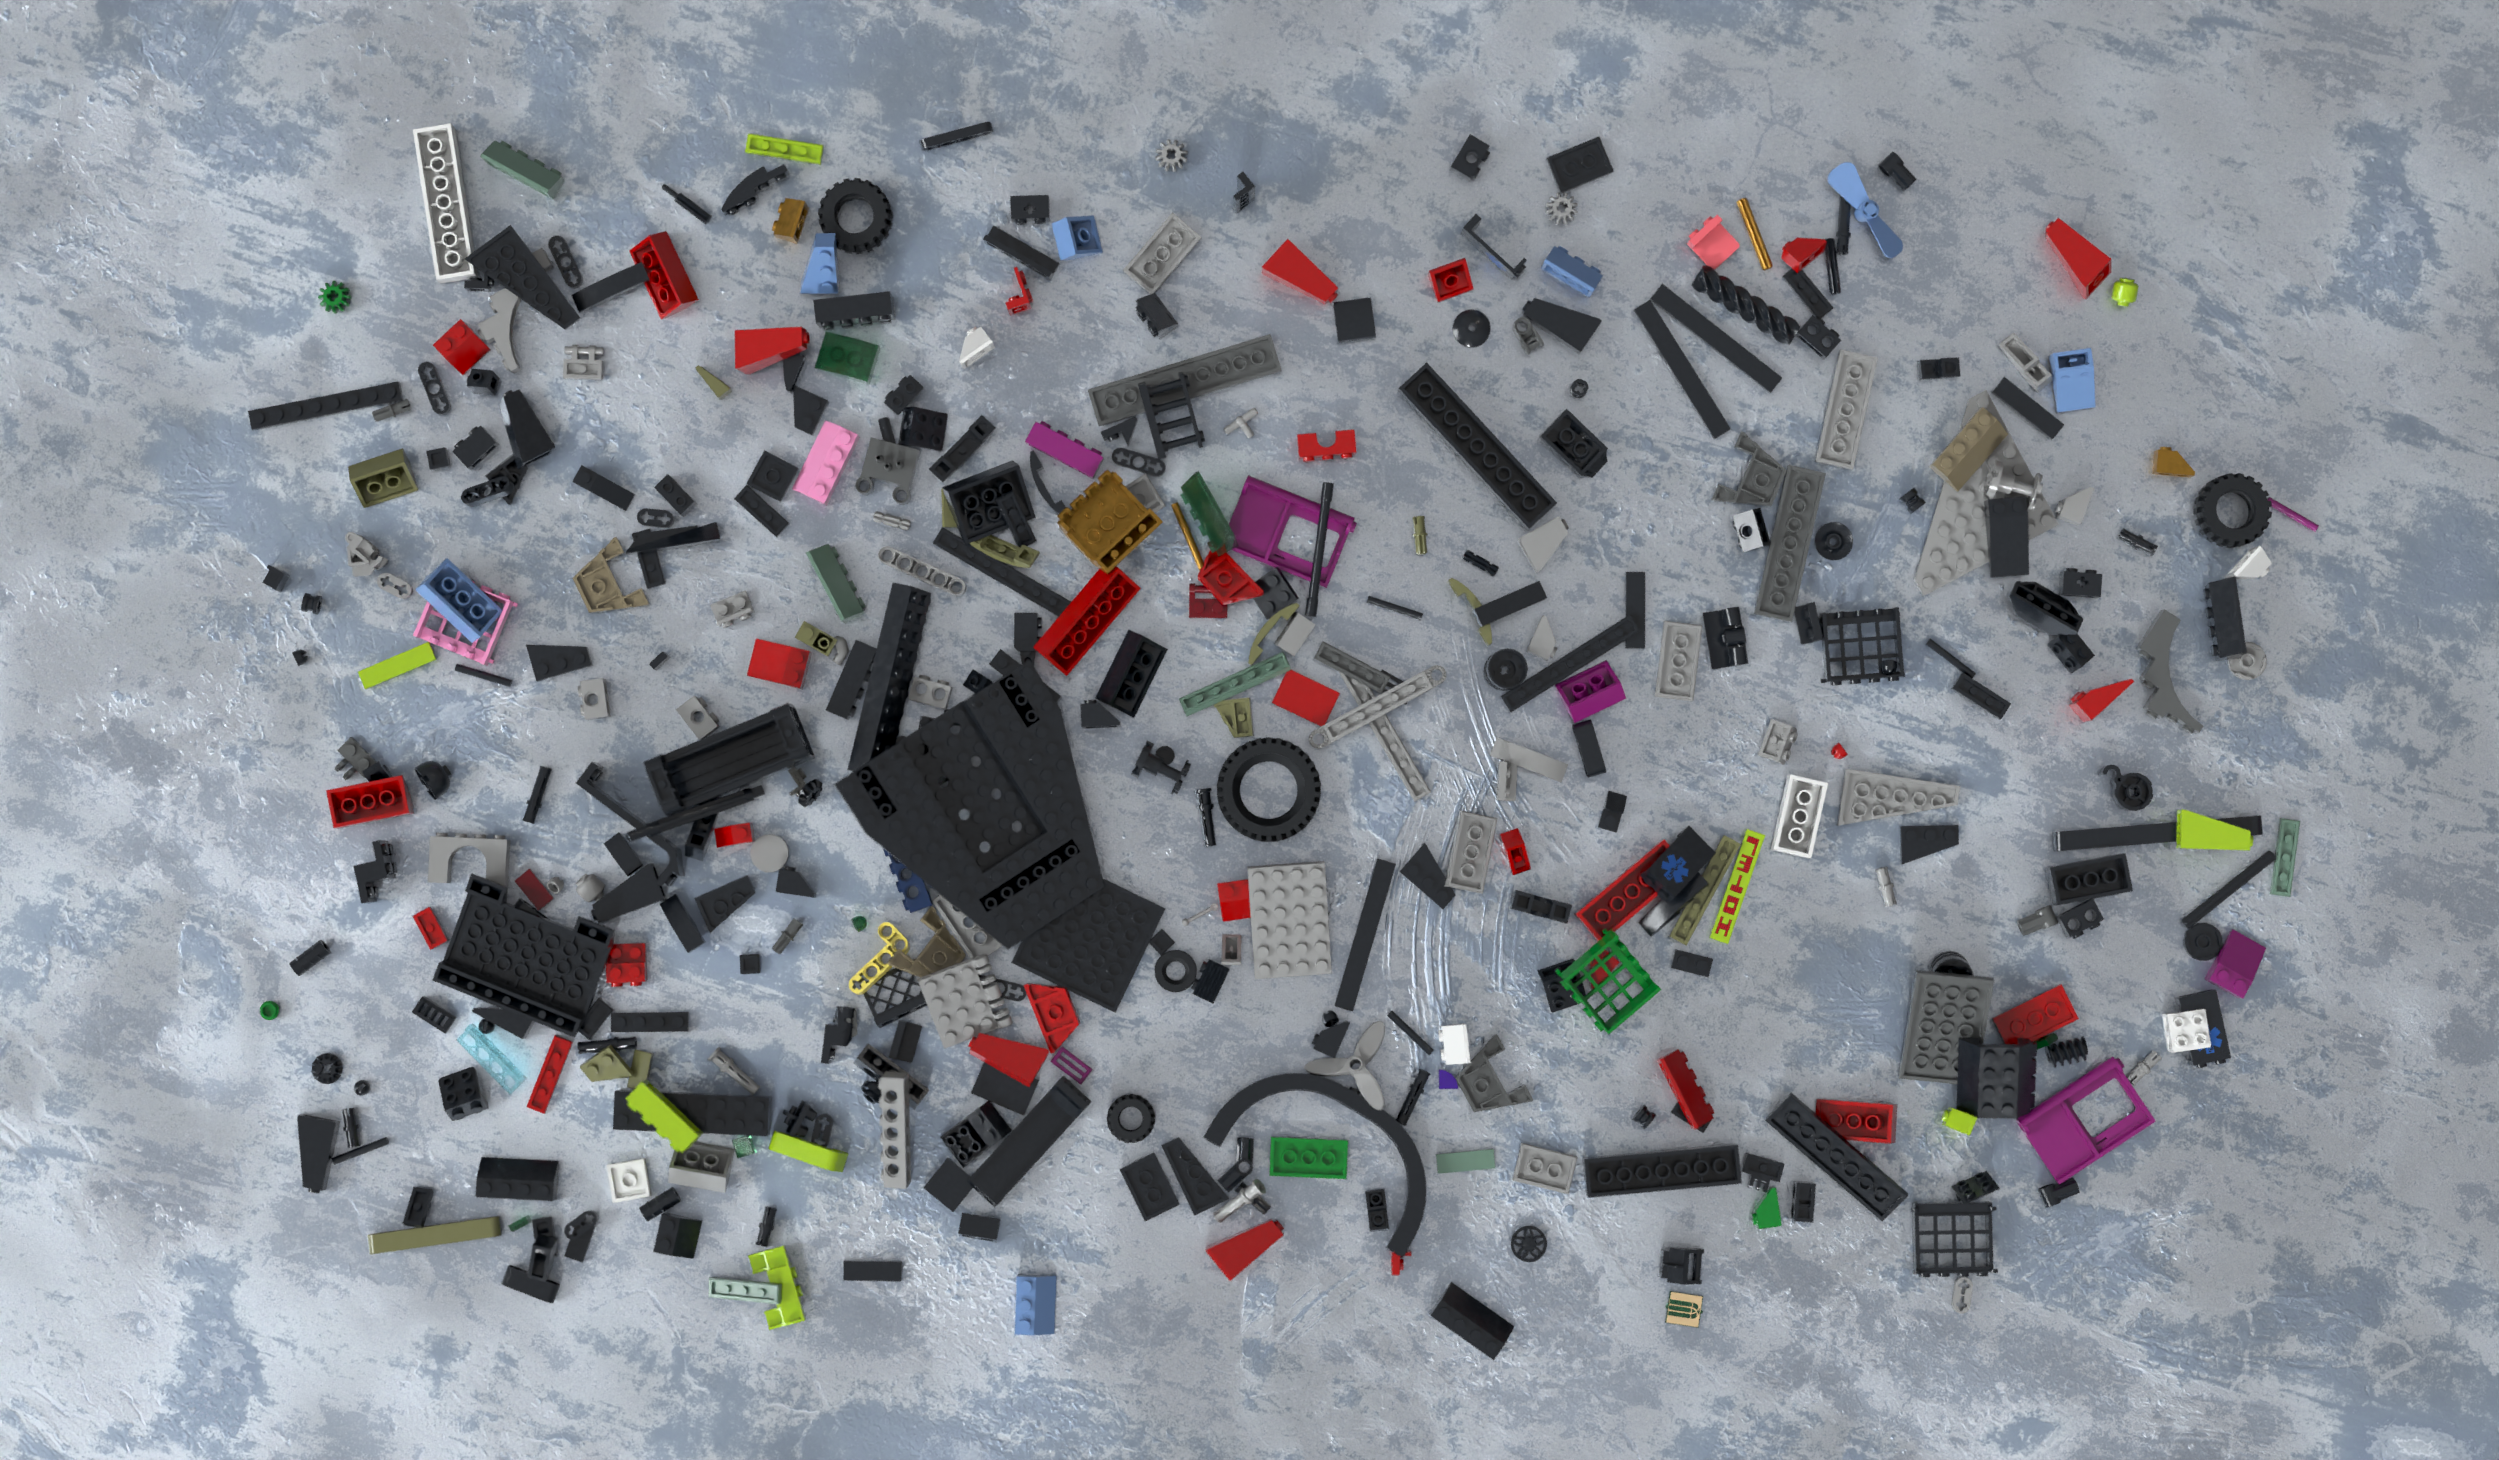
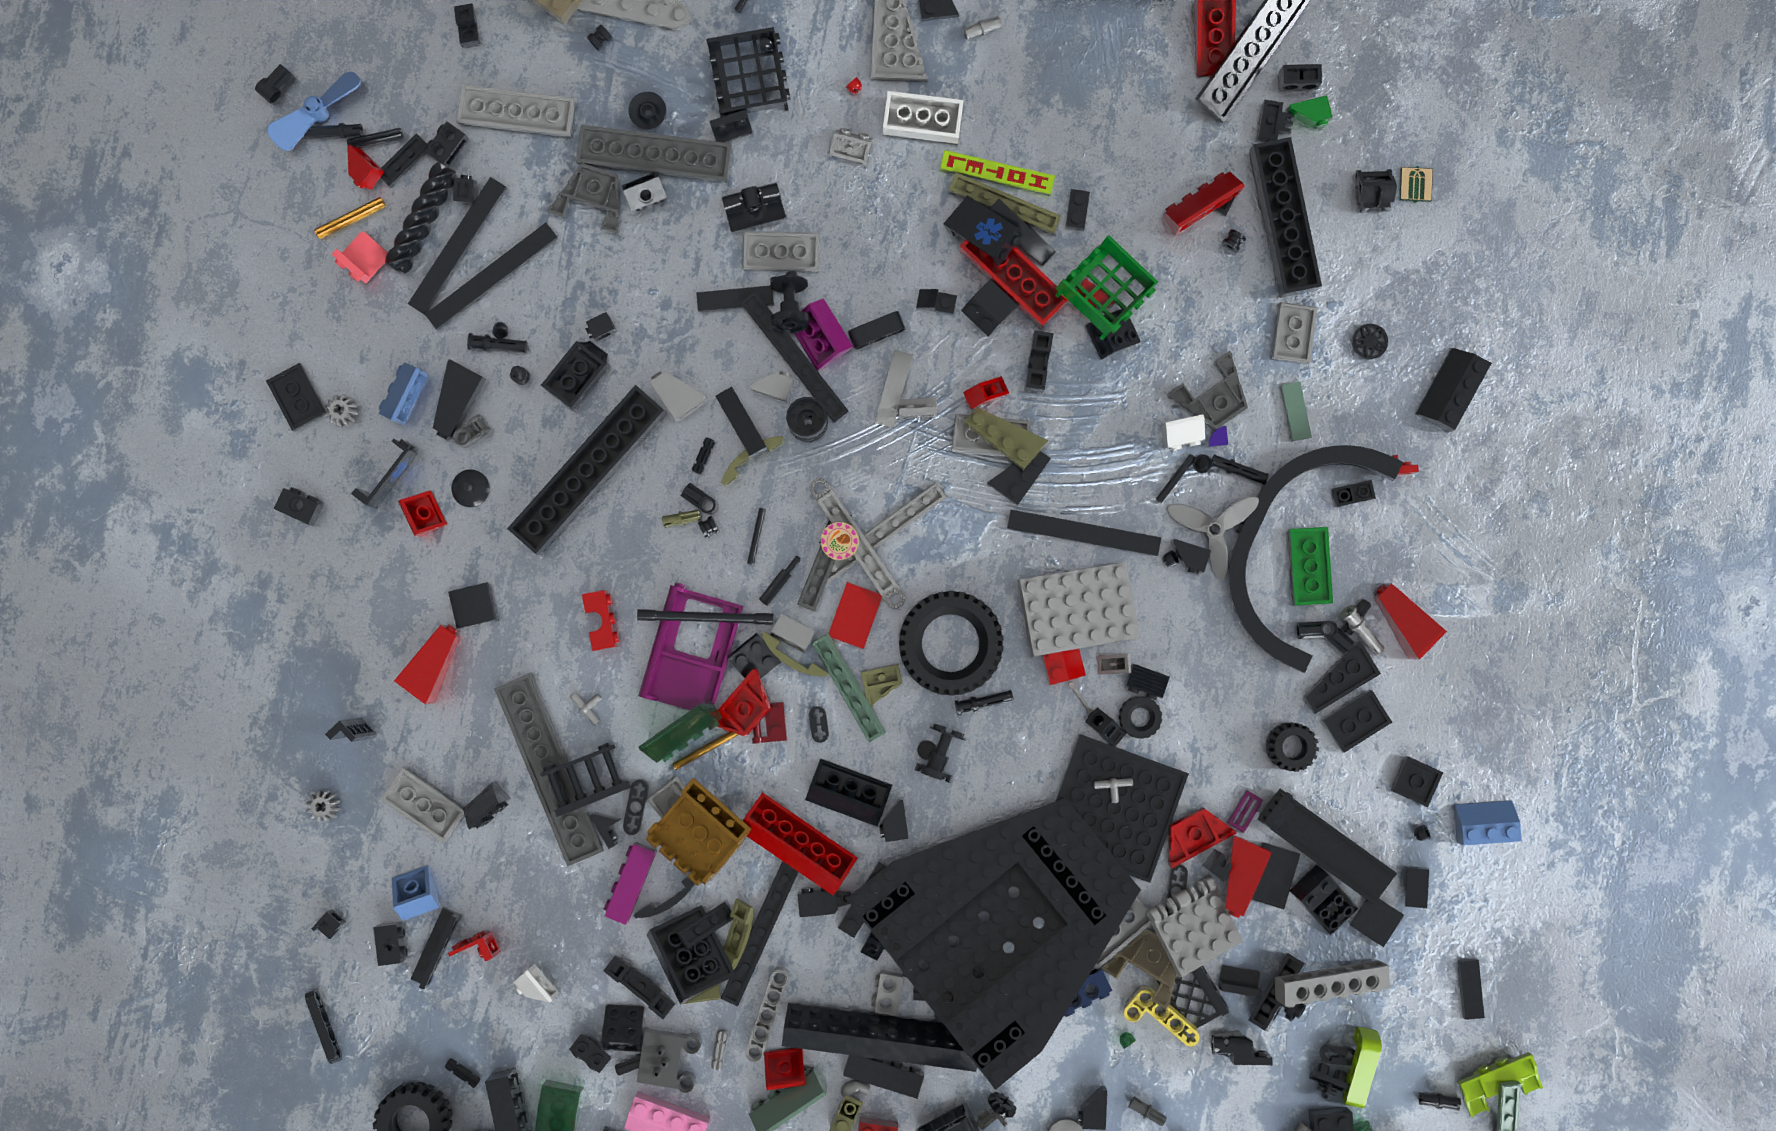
camera: 90 degrees left, 0 degrees up
none -> black panel [311,909,346,939]
none -> black axle [445,1058,481,1088]
none -> black bracket [453,175,477,203]
none -> black pin [467,333,527,353]
none -> black hinge [492,322,508,339]
none -> black brick [585,312,617,342]
none -> black piece [681,483,719,515]
none -> black wheel [698,516,720,539]
none -> black axle [759,556,800,606]
none -> red tile [764,1048,806,1090]
none -> black piece [770,271,809,333]
none -> black beam [809,706,829,743]
none -> tile [821,522,859,560]
none -> black slope [961,278,1019,337]
none -> olive wing [964,407,1048,471]
none -> black brick [1085,707,1120,741]
none -> light grey piece [1094,778,1133,803]
none -> black plate [1193,454,1212,474]
none -> black hinge [1202,849,1232,882]
none -> black plate [1391,756,1444,808]
none -> black hinge [1414,824,1431,841]

